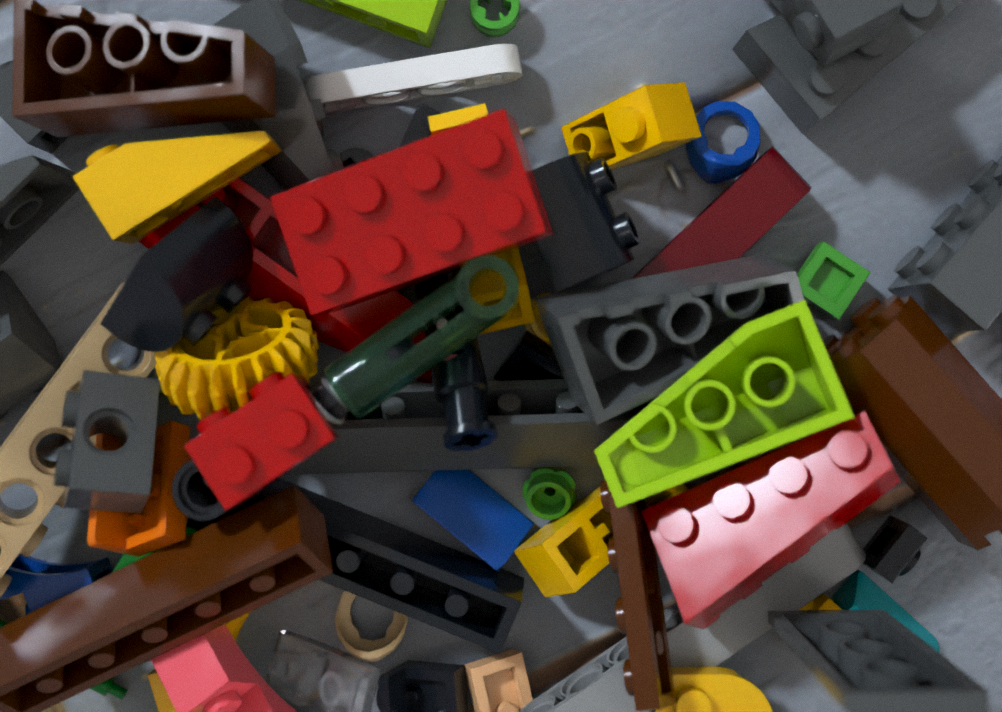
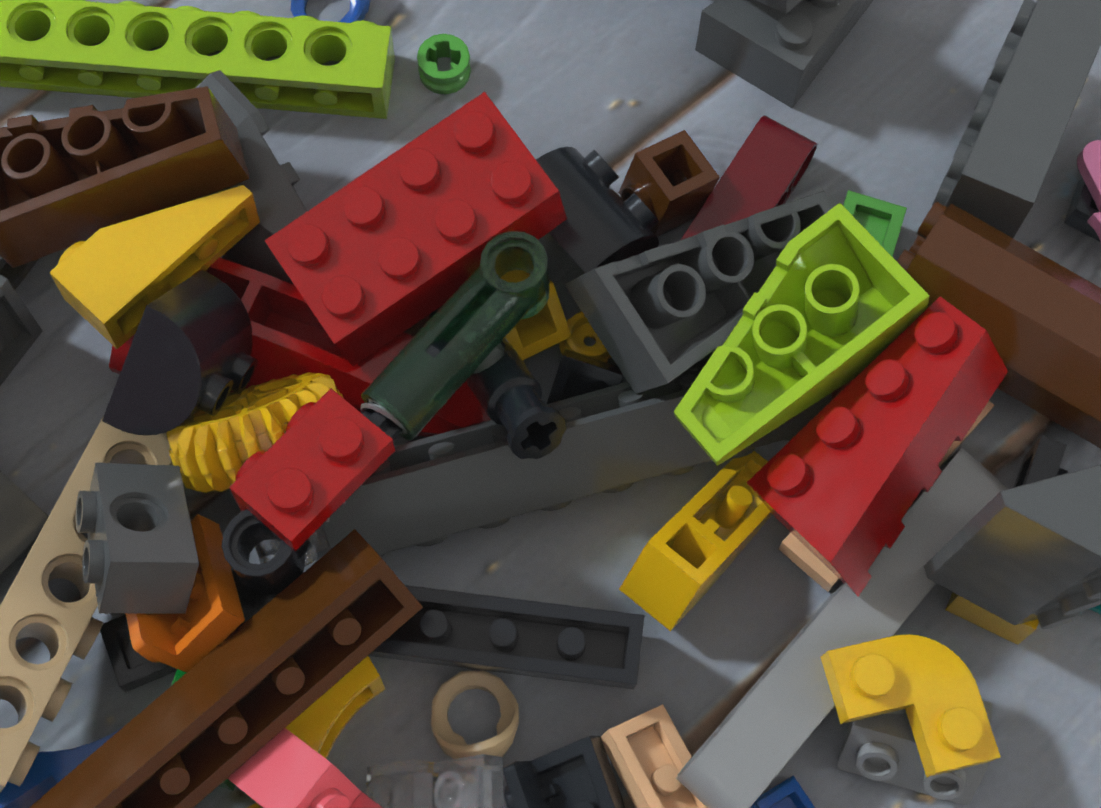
camera: 15 degrees left, 20 degrees down
white beam [303,44,523,114] -> none
blue slope [412,470,534,572] -> none
bright green plate [522,467,577,520] -> none
yellow slope [561,82,702,170] -> none
reddish brown plate [600,480,676,711] -> none
blue piece [686,101,761,184] -> none
none -> reddish brown brick [618,130,720,237]

